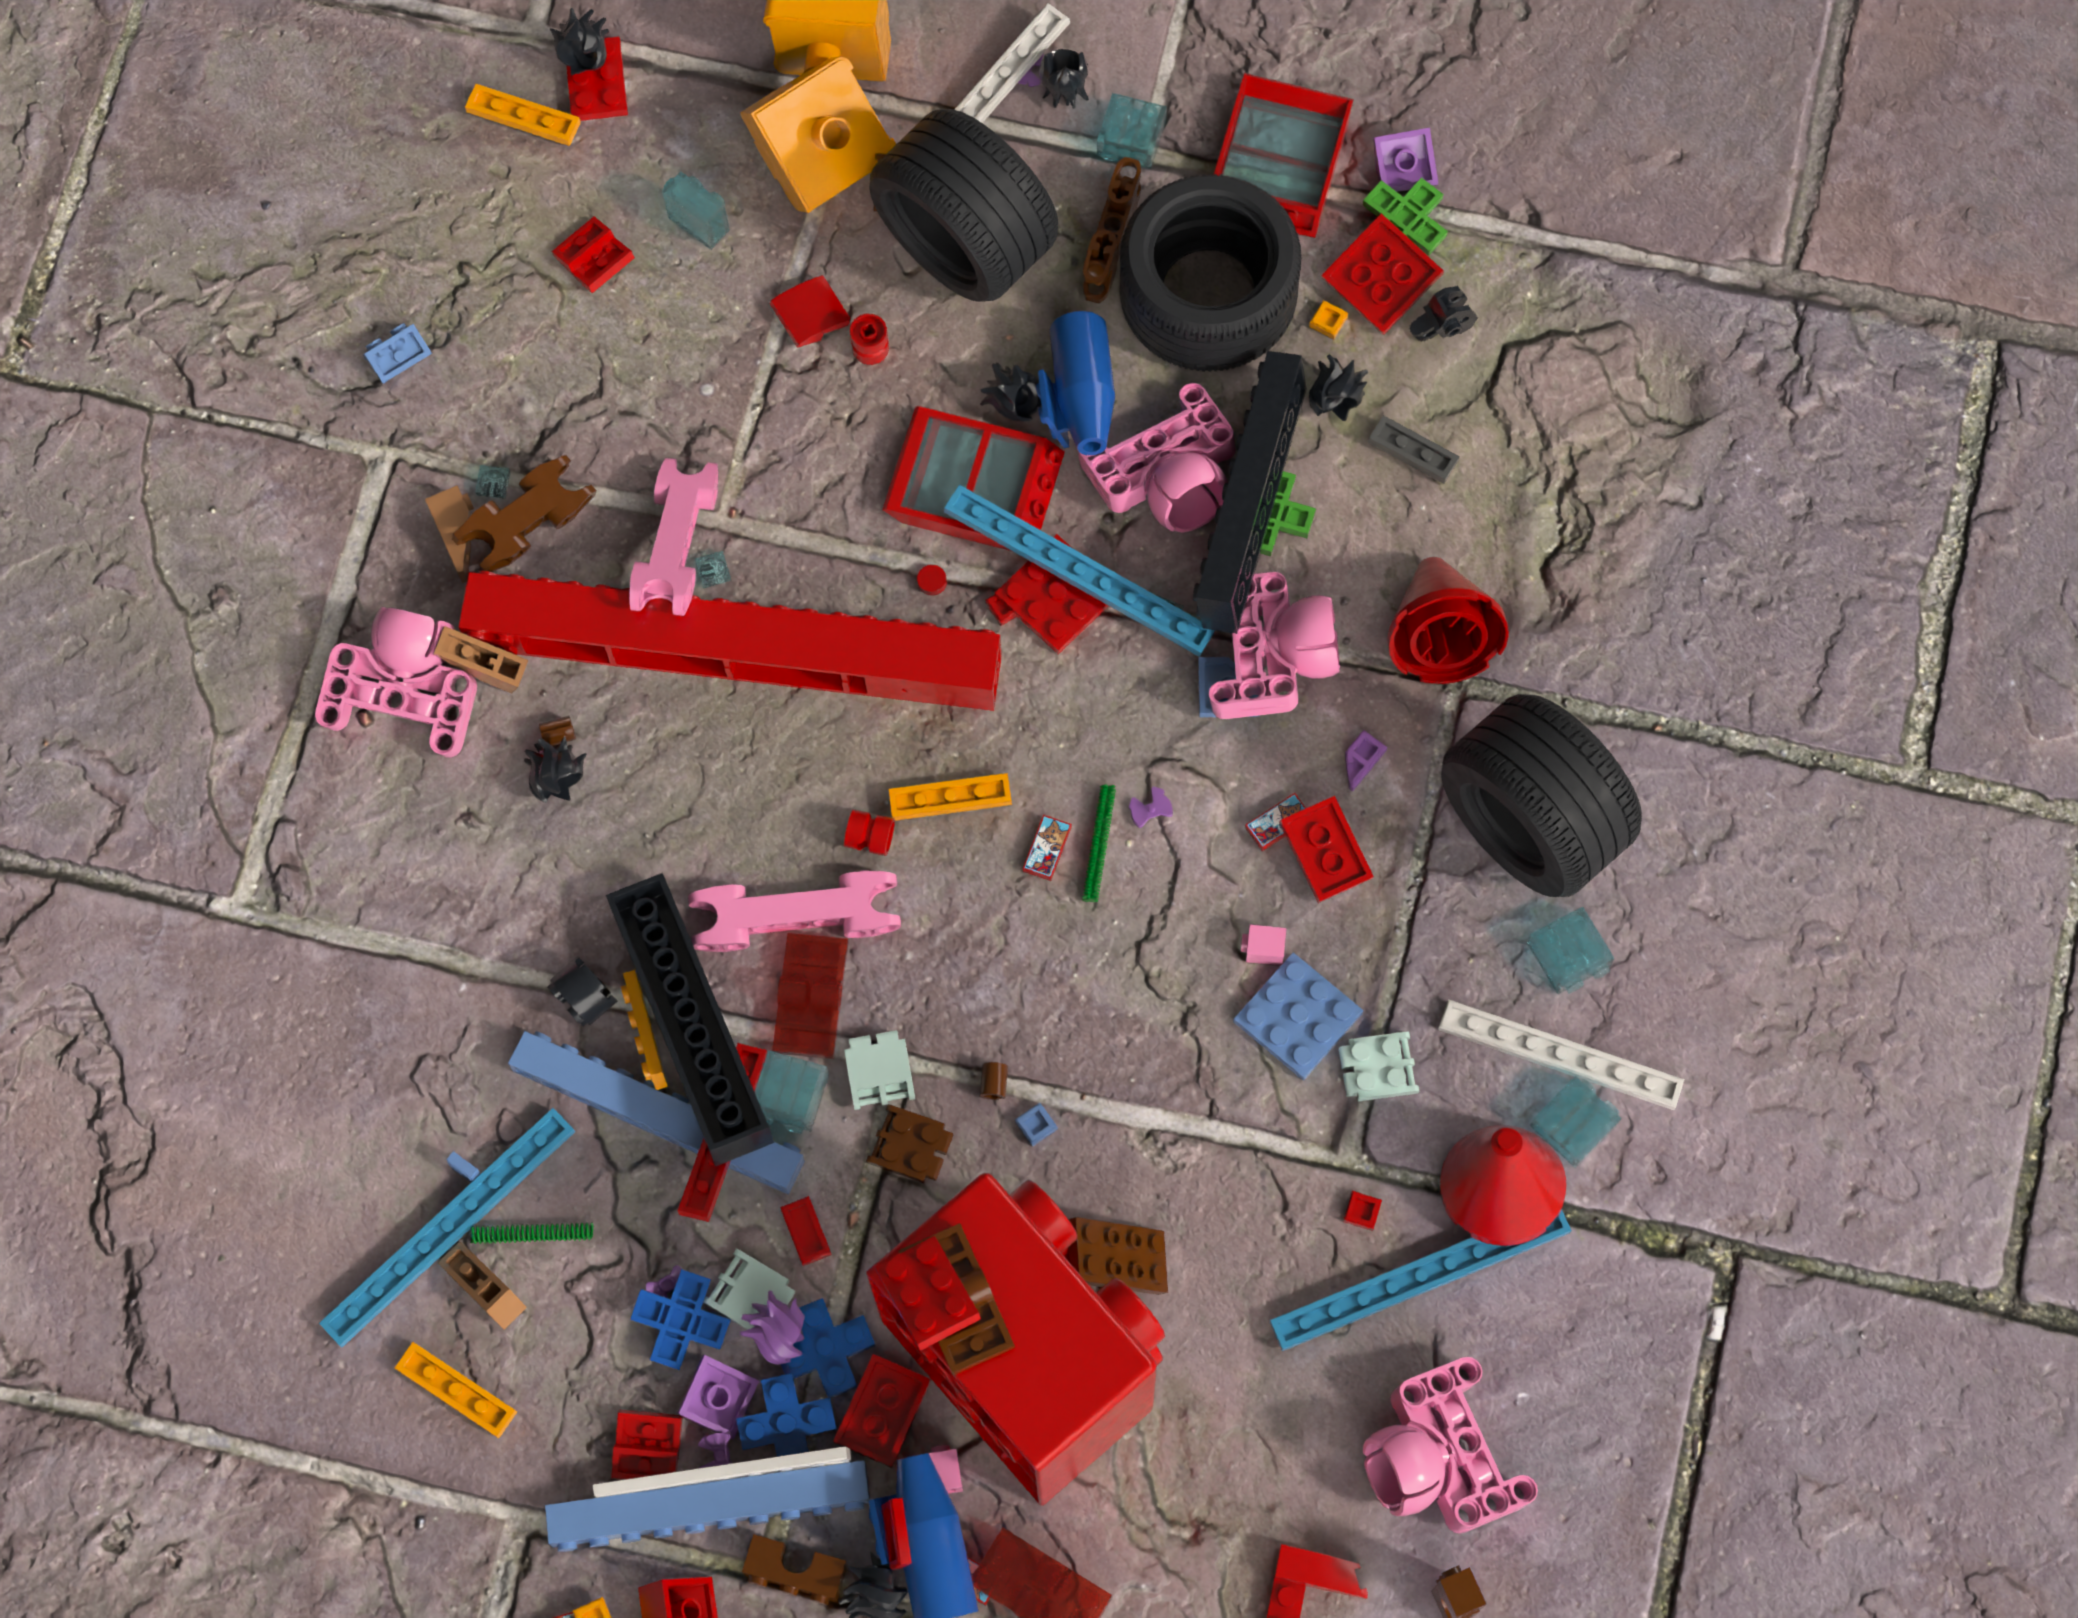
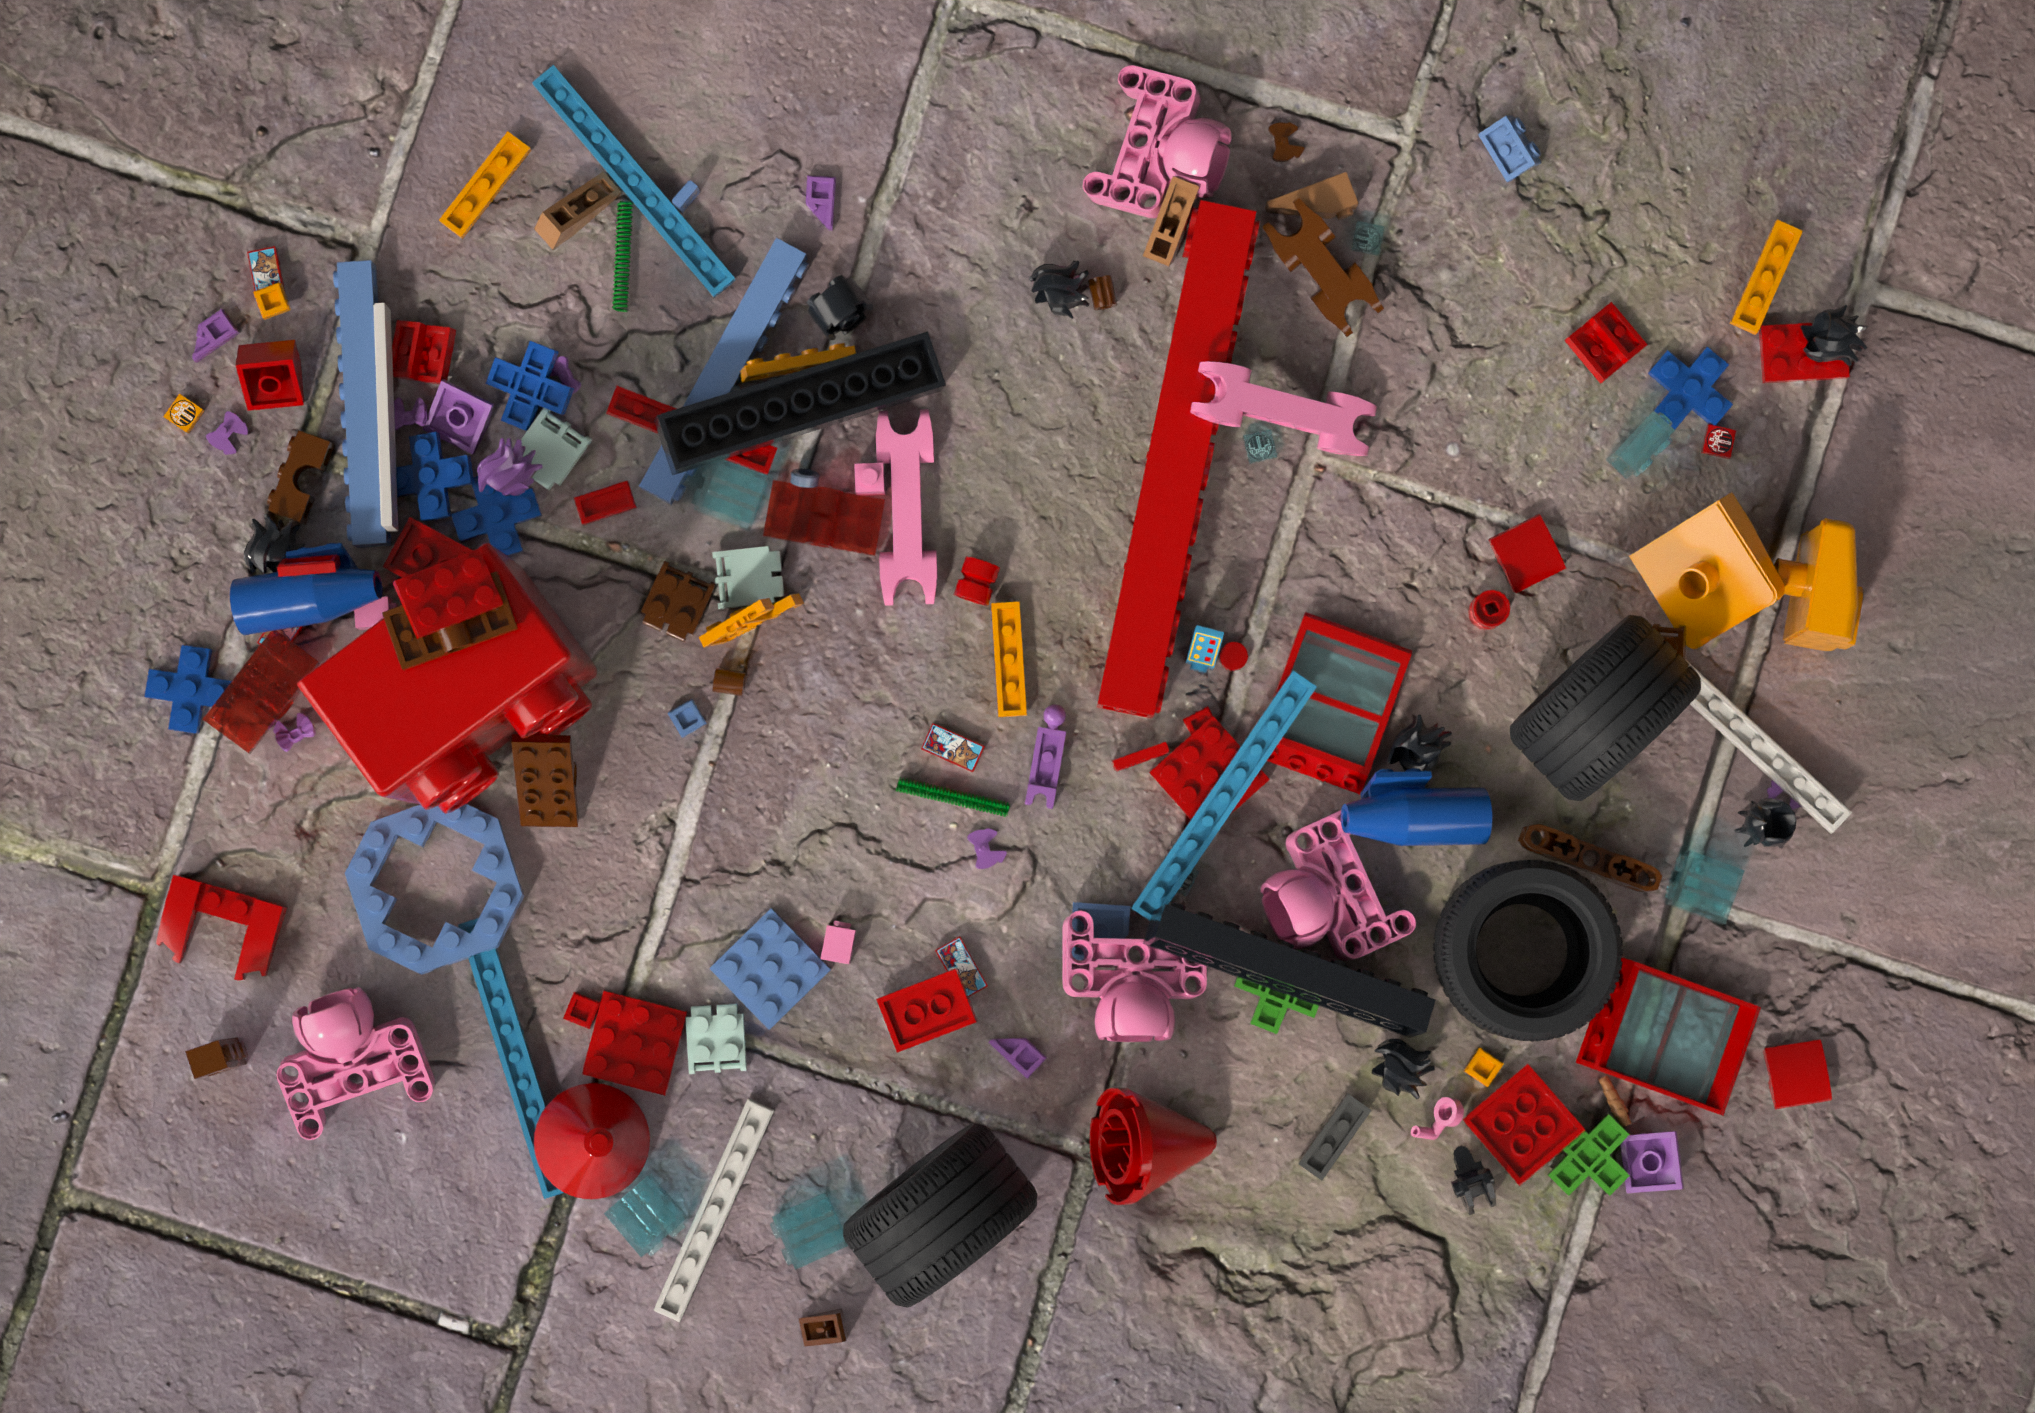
camera: 90 degrees right, 15 degrees up
none -> medium lavender piece [273,713,316,752]
none -> medium blue plate [345,804,524,975]
none -> red plate [582,990,688,1096]
none -> light orange wing [699,593,804,647]
none -> sand blue tile [790,468,820,488]
none -> reddish brown slope [798,1308,848,1347]
none -> medium lavender tile [806,175,836,231]
none -> bright pink brick [854,463,885,496]
none -> medium lavender plate [1025,704,1066,809]
none -> red tile [1112,742,1169,772]
none -> dark azure slope [1185,625,1224,673]
none -> reddish brown piece [1268,122,1305,162]
none -> bright pink plate [1411,1097,1464,1140]
none -> medium nougat animal [1599,1075,1632,1128]
none -> blue plate [1647,347,1733,431]
none -> red tile [1701,424,1736,459]
none -> red slope [1763,1039,1832,1109]

